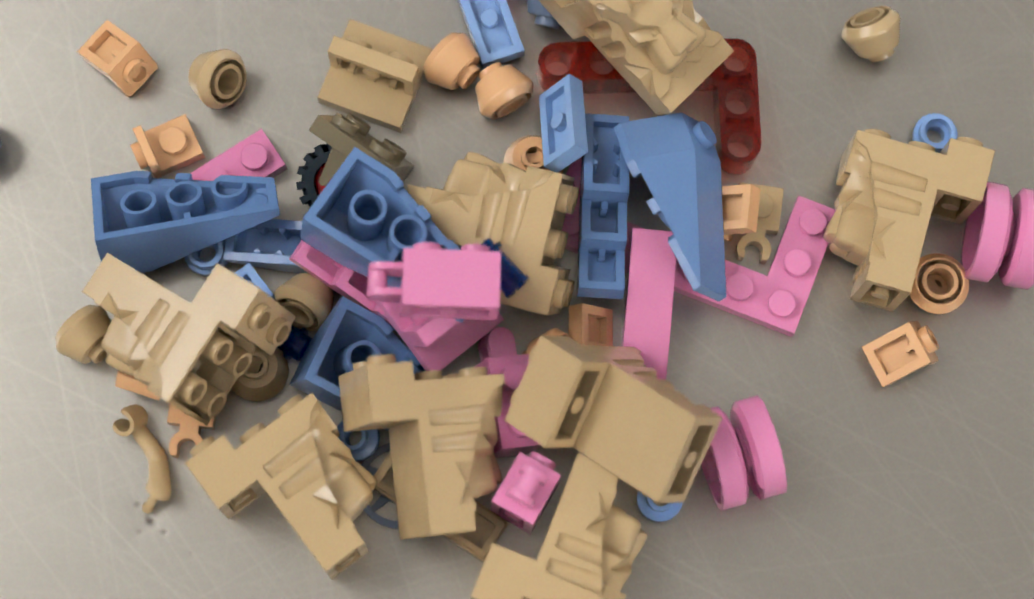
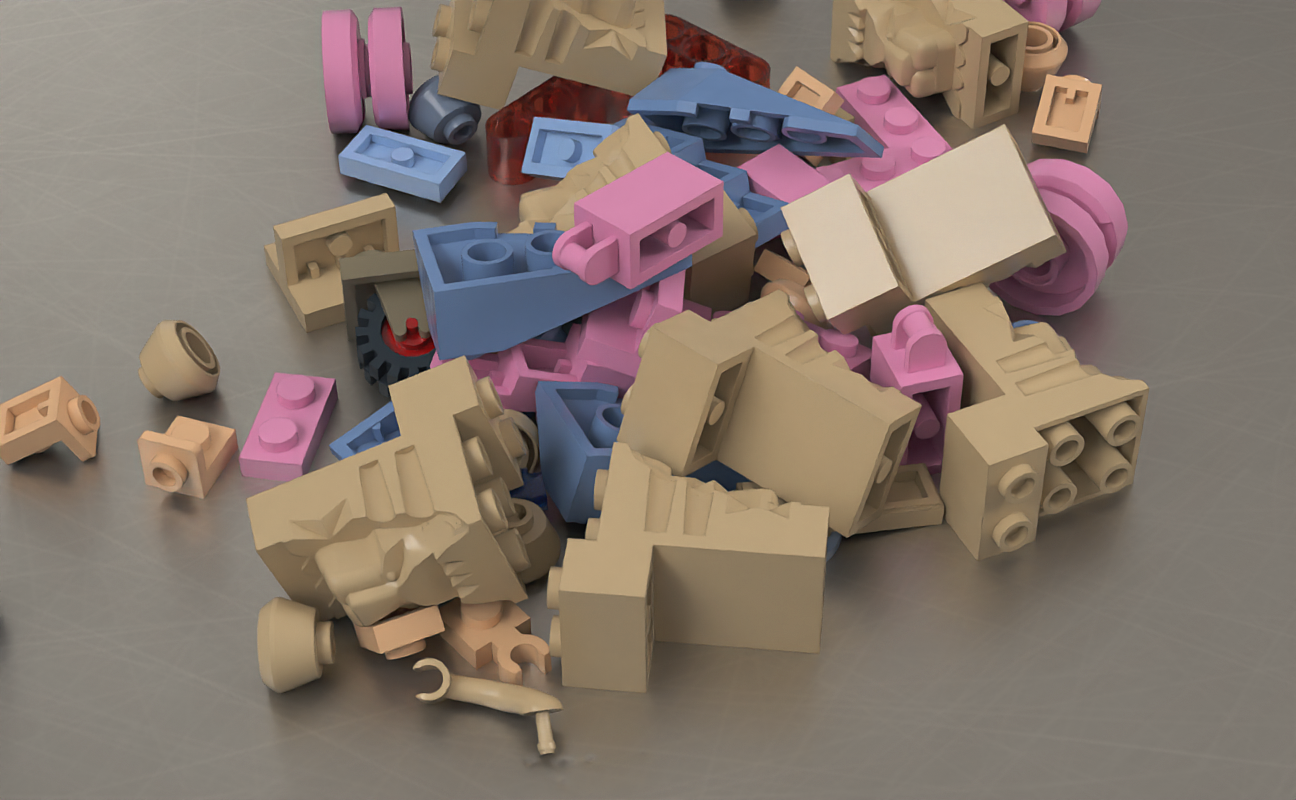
camera: 40 degrees left, 35 degrees down
medium blue wedge [91,171,280,273] -> none
light nougat cone [423,32,481,90] -> none
light nougat cone [475,62,533,119] -> none

